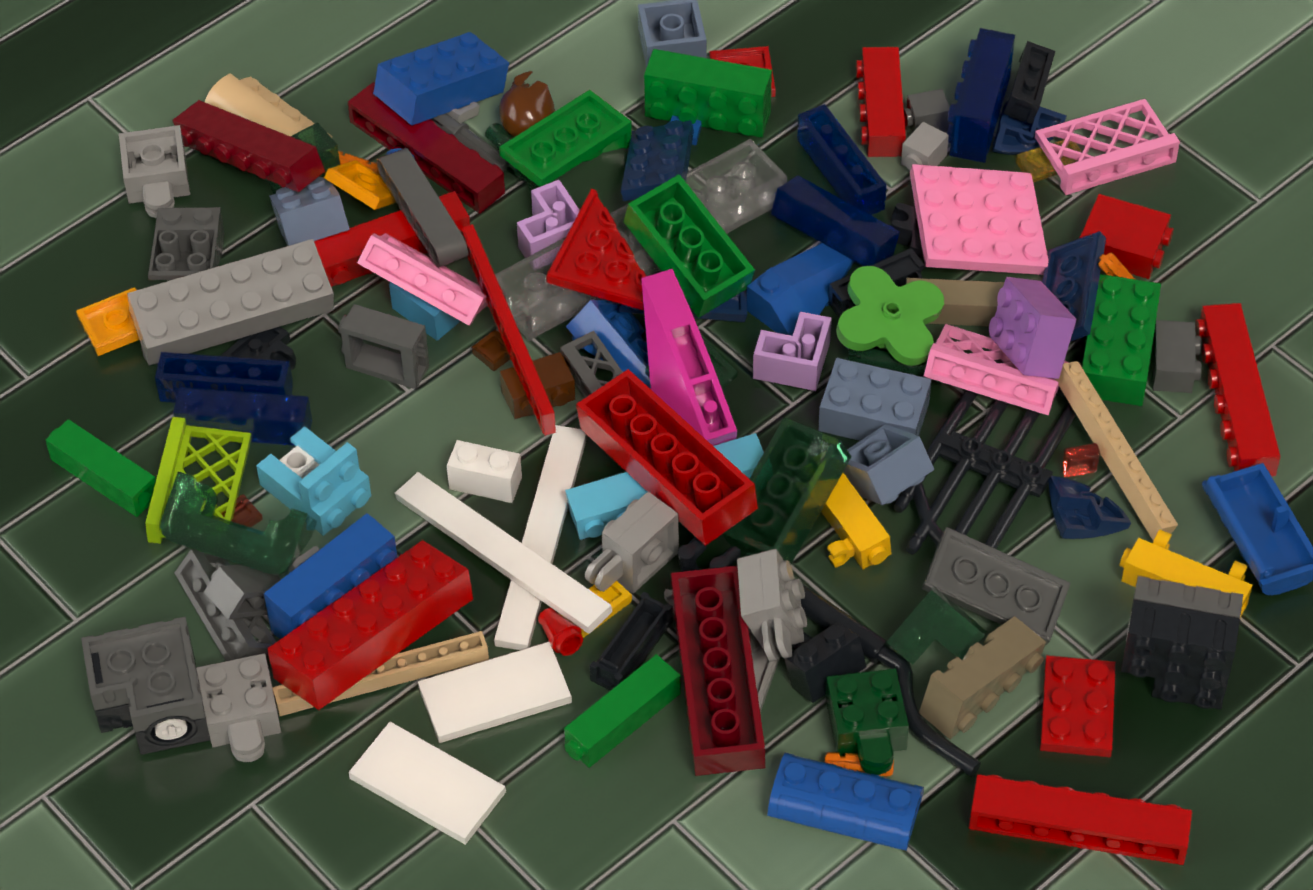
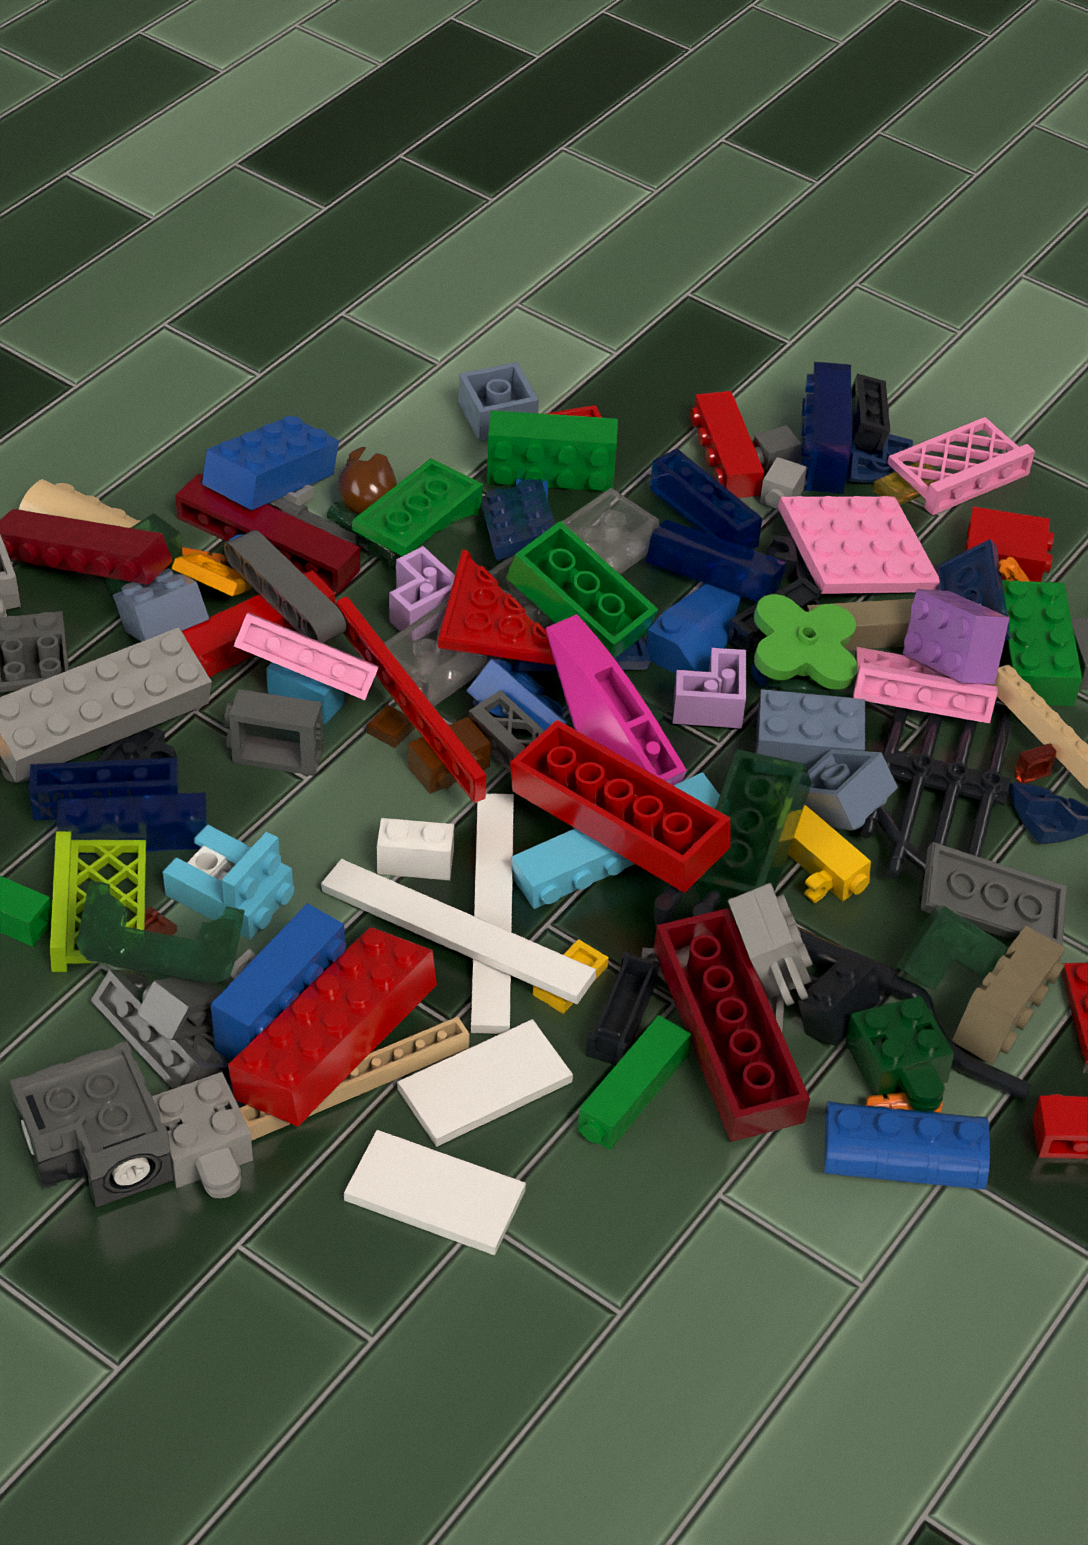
camera: 15 degrees left, 5 degrees down
red cone [538,608,583,656] -> none
light grey brick [584,492,679,594] -> none

